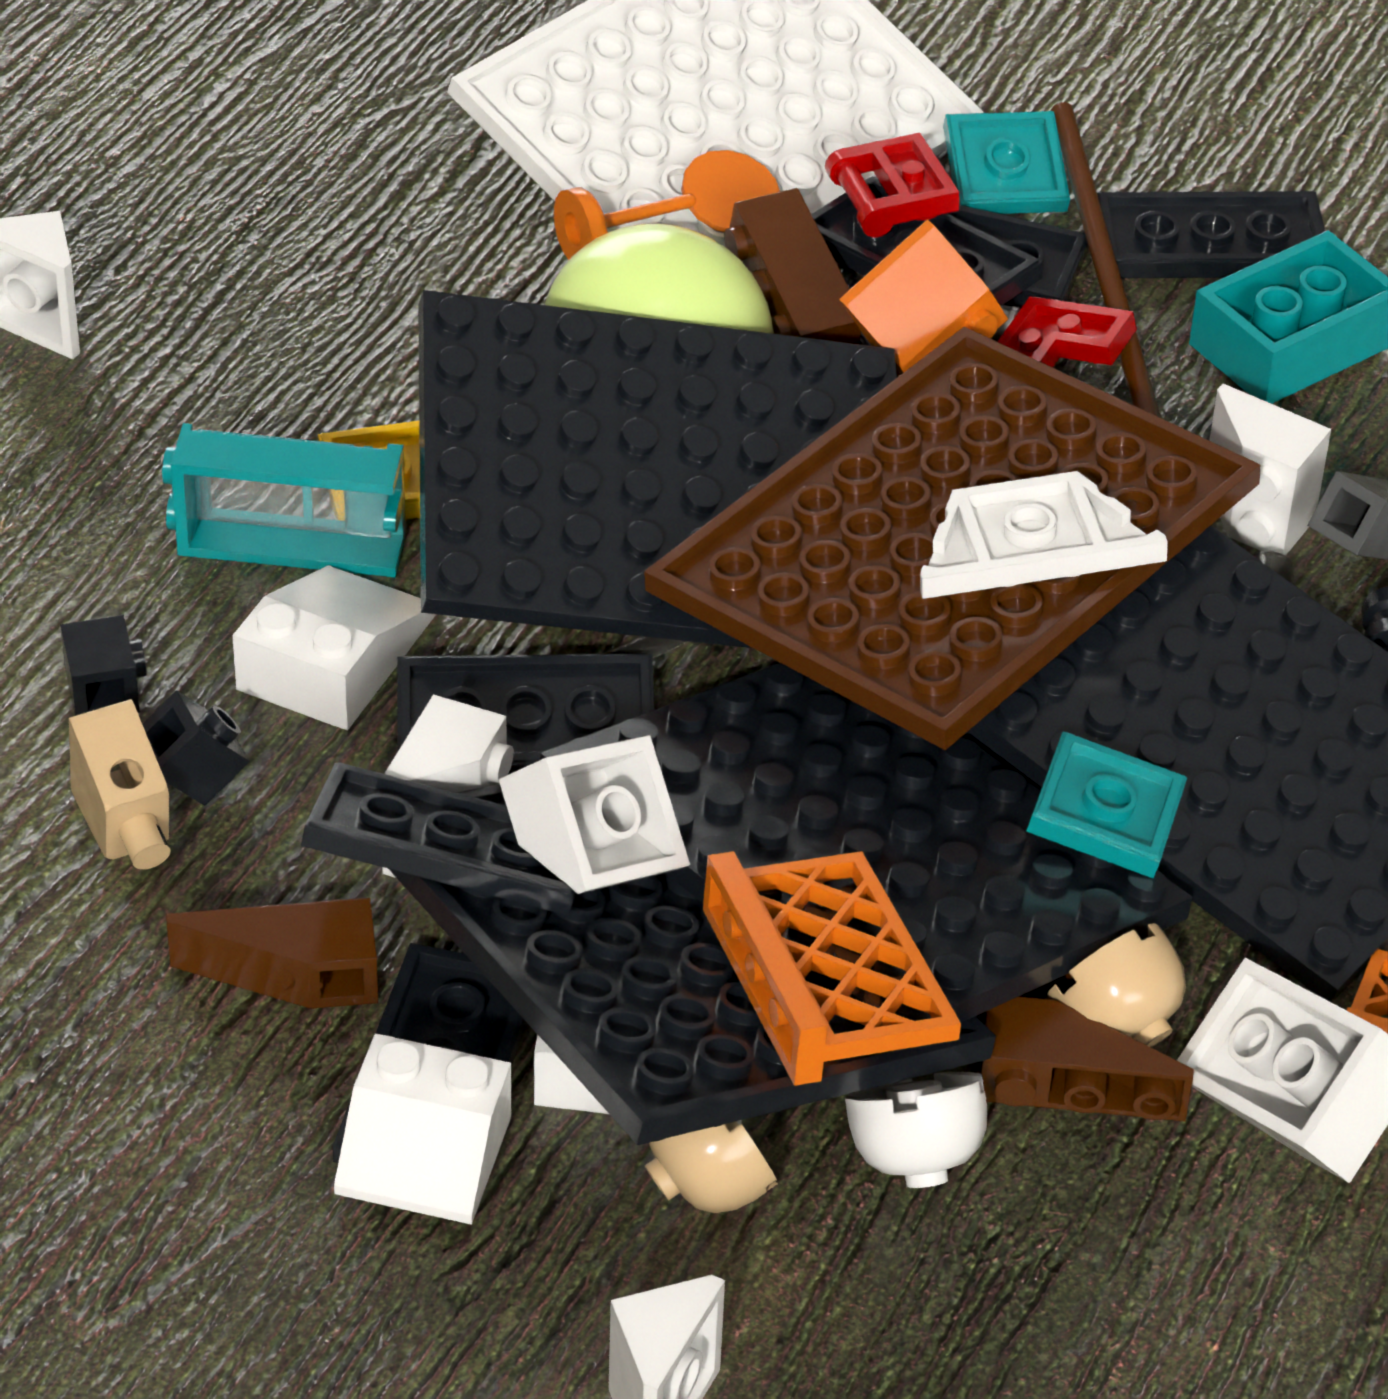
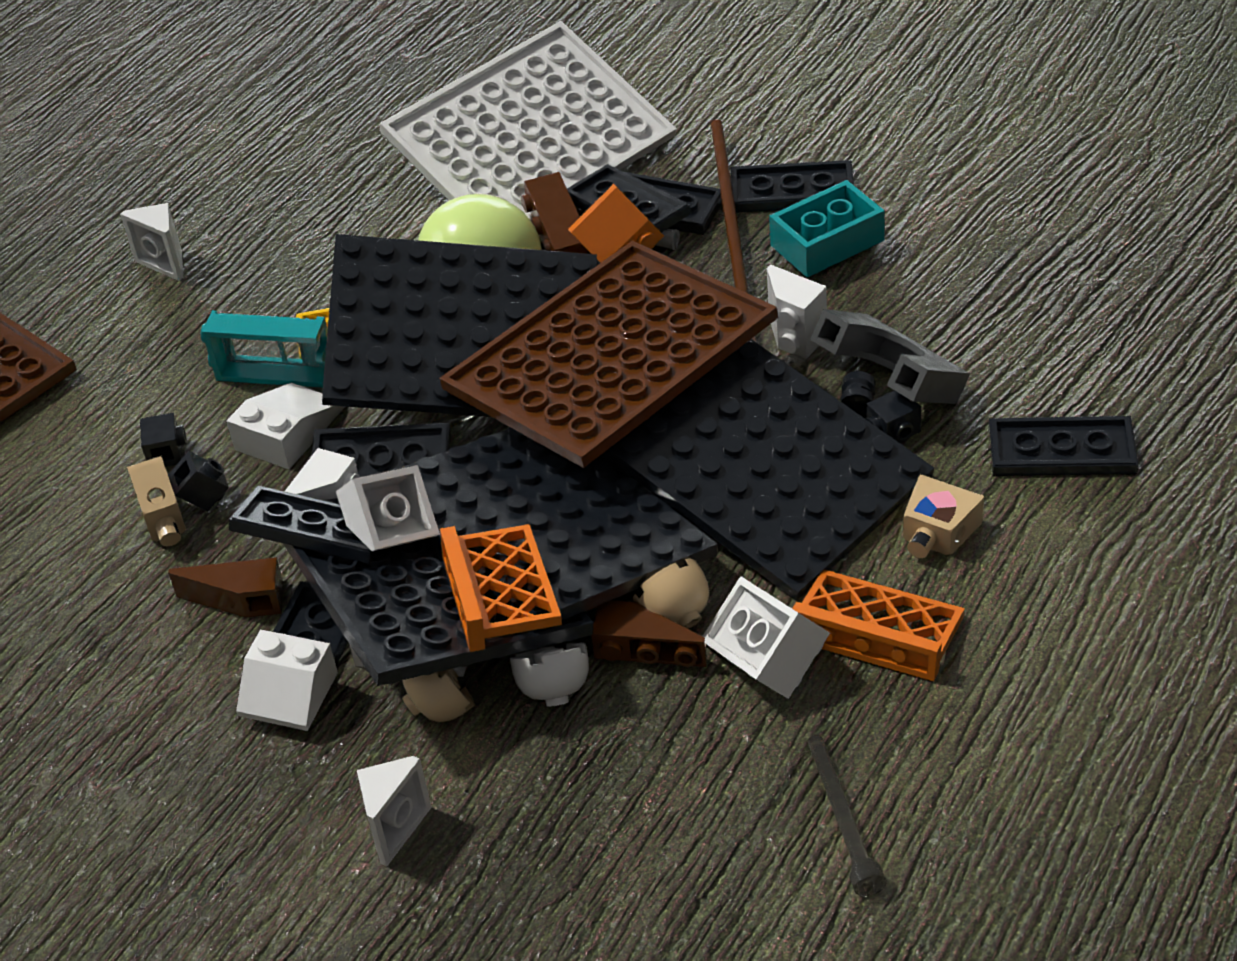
camera: 10 degrees right, 0 degrees up
orange piece [554,150,780,260] -> none
red plate [825,132,959,238] -> none
white wing [920,471,1168,599] -> none
teal plate [943,111,1070,214] -> none
red plate [997,296,1137,368] -> none
teal plate [1026,731,1187,878] -> none

